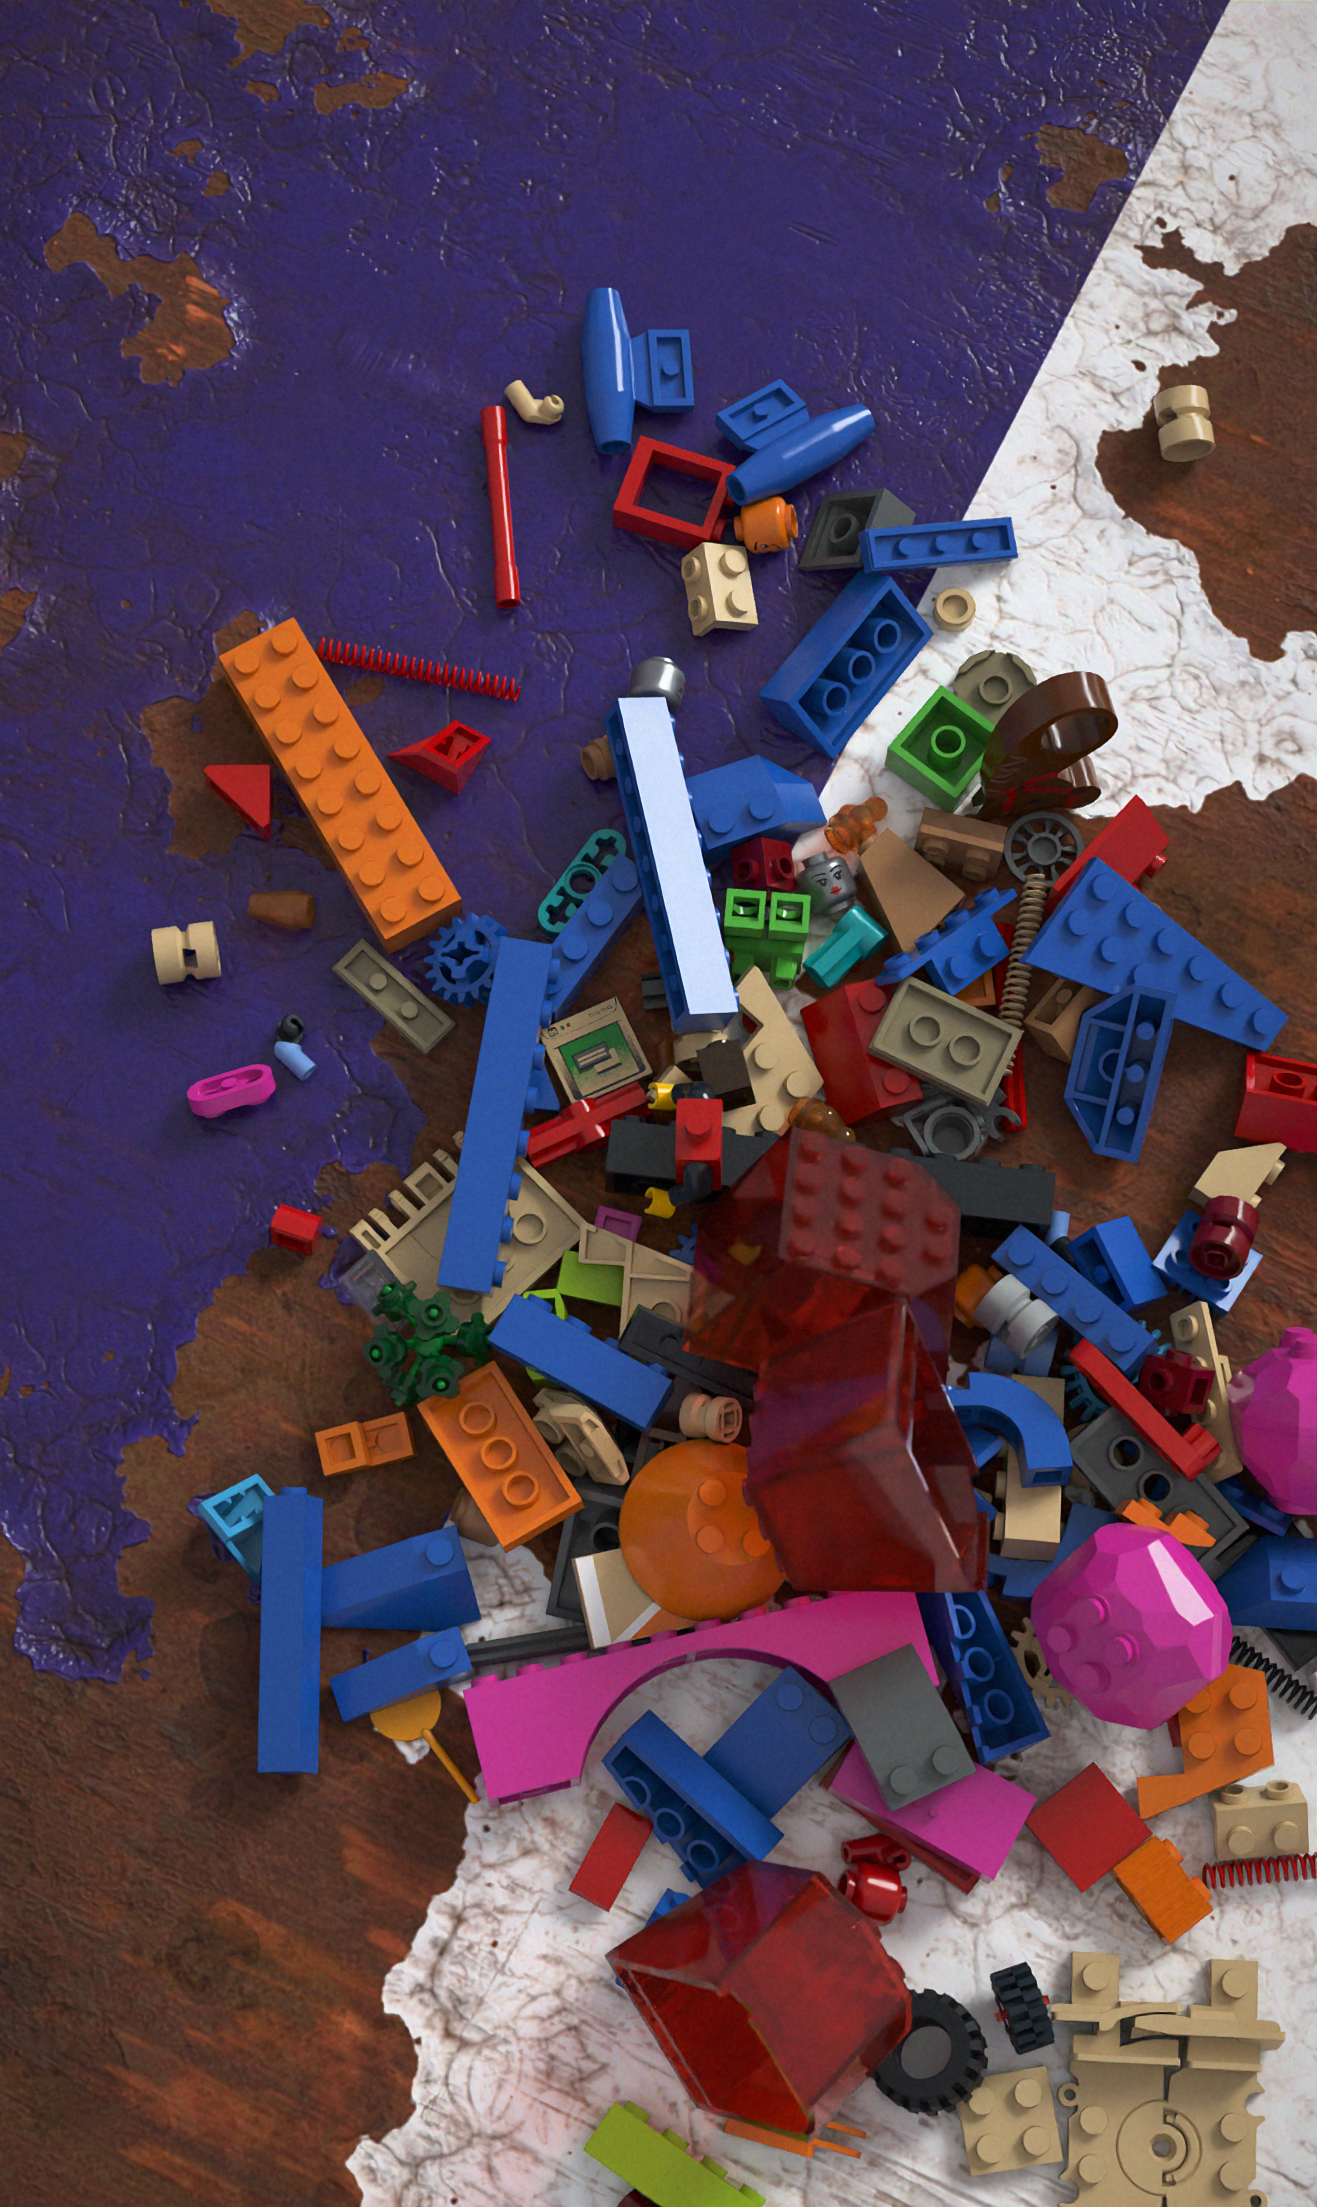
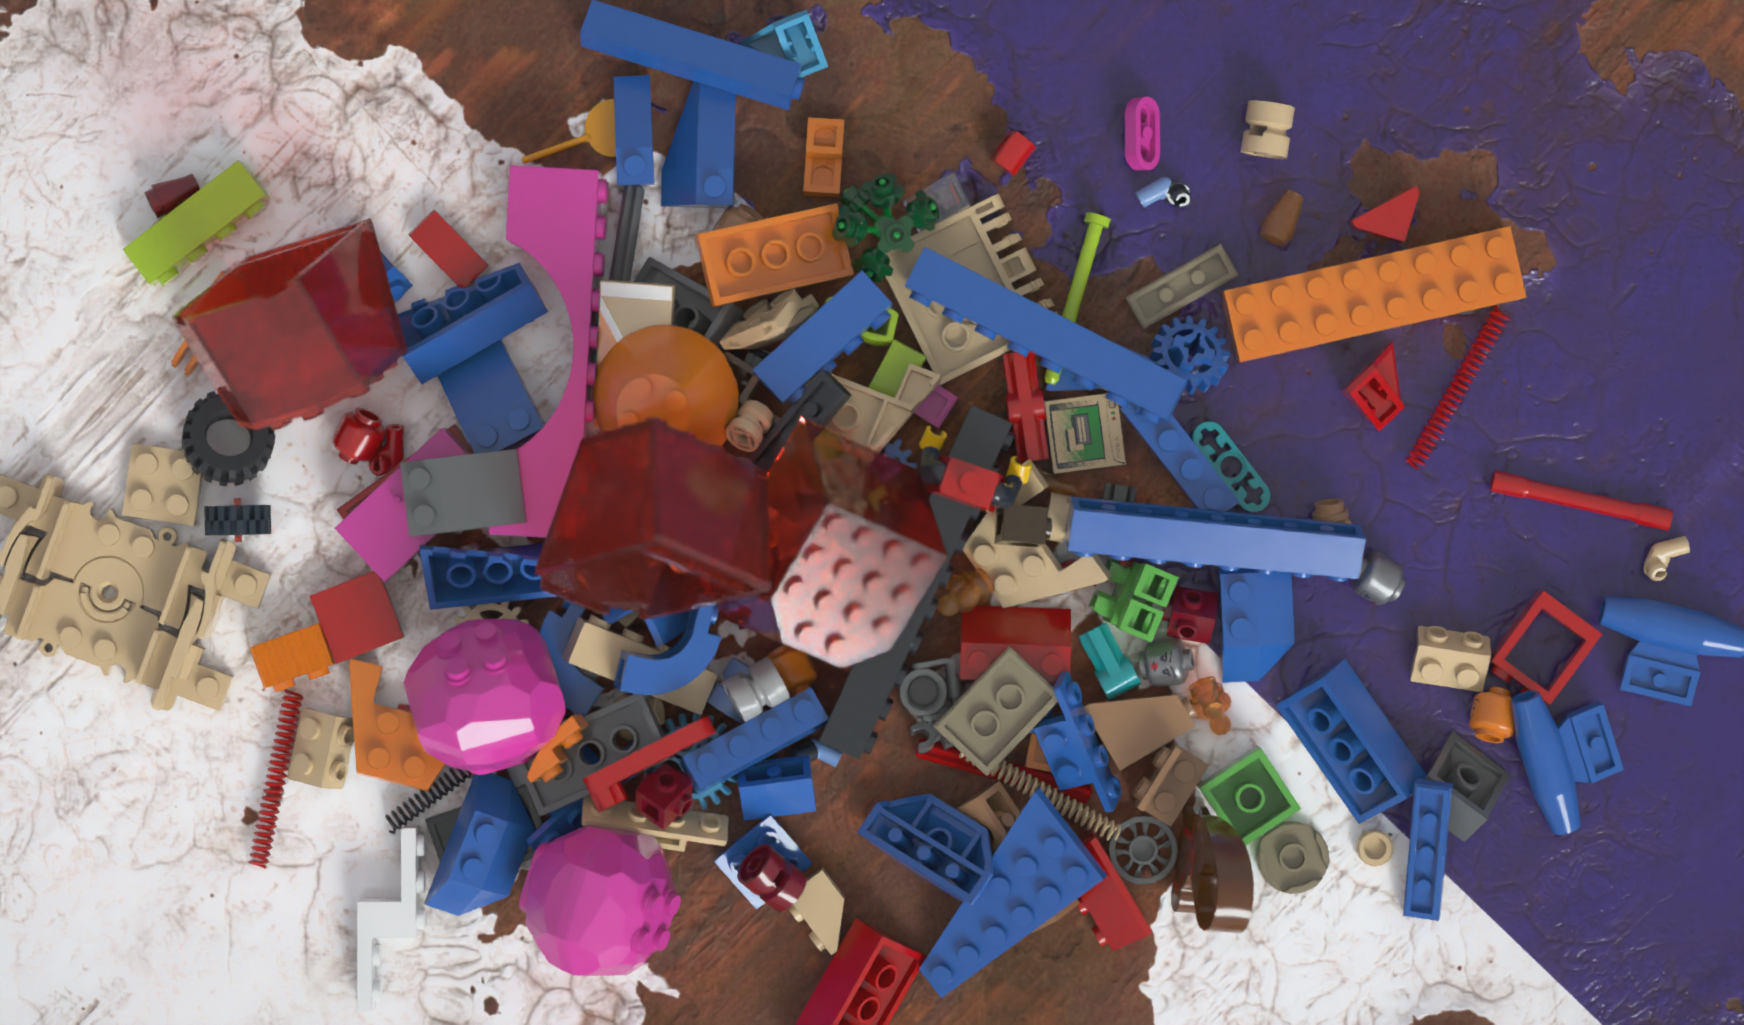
camera: 110 degrees right, 15 degrees up
none -> lime bar [1044,212,1111,385]

